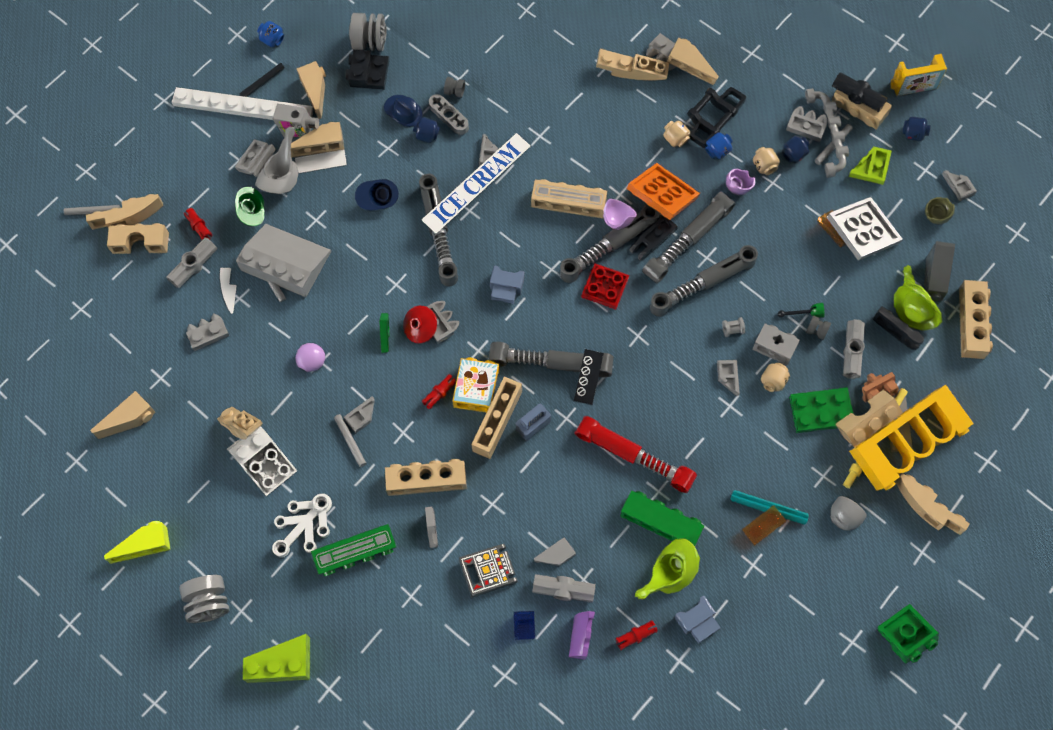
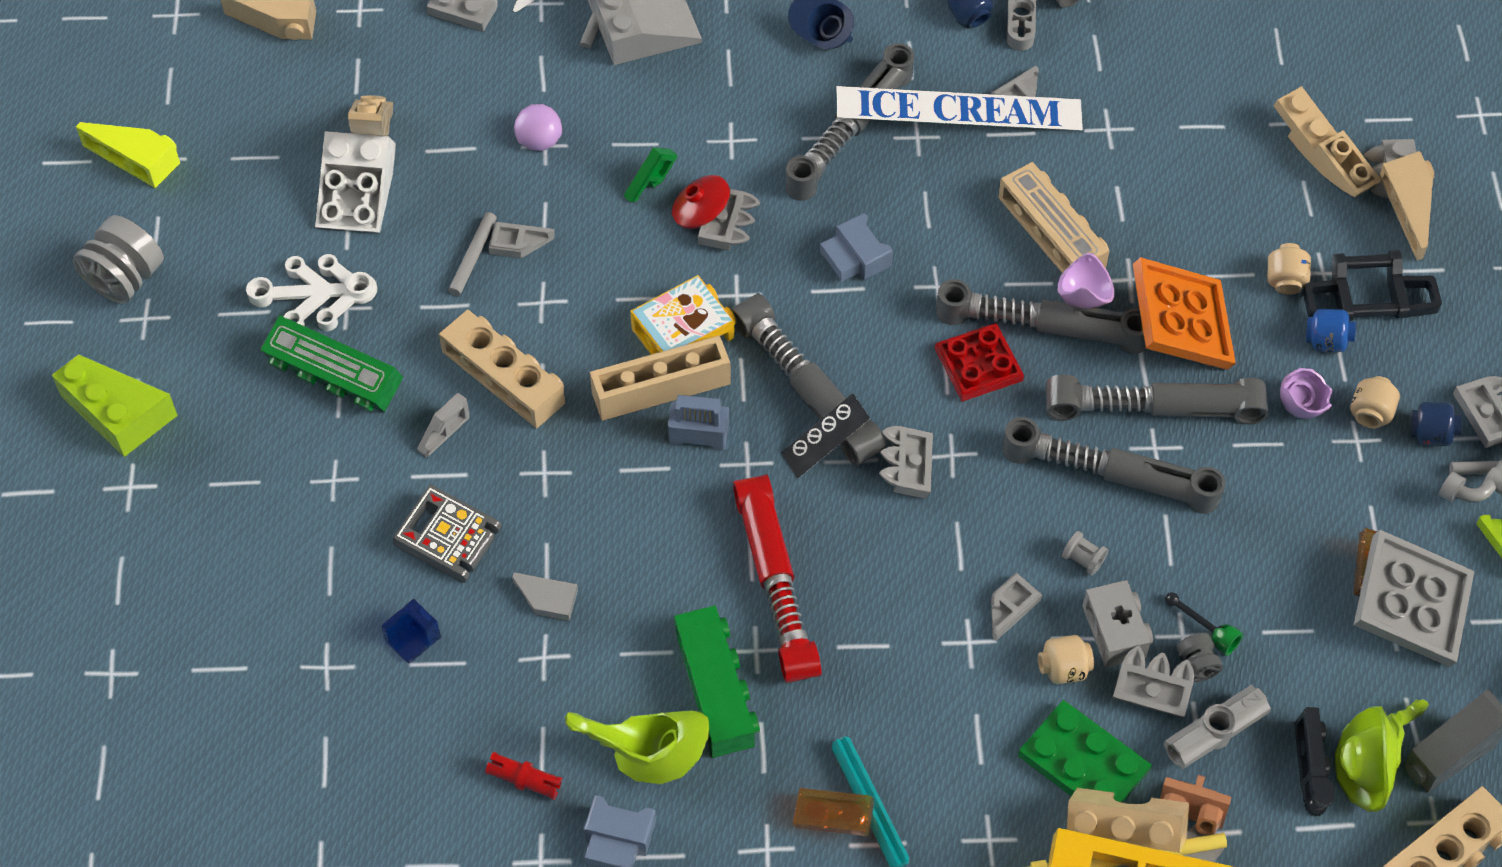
camera: 45 degrees right, 10 degrees down
red pin [422,374,456,409] -> none
light grey piece [532,574,596,602] -> none
medium lavender slope [569,611,595,660] -> none
black hinge [630,216,678,261] -> none
none -> light grey plate [879,426,933,499]
none -> light grey plate [1113,646,1194,718]

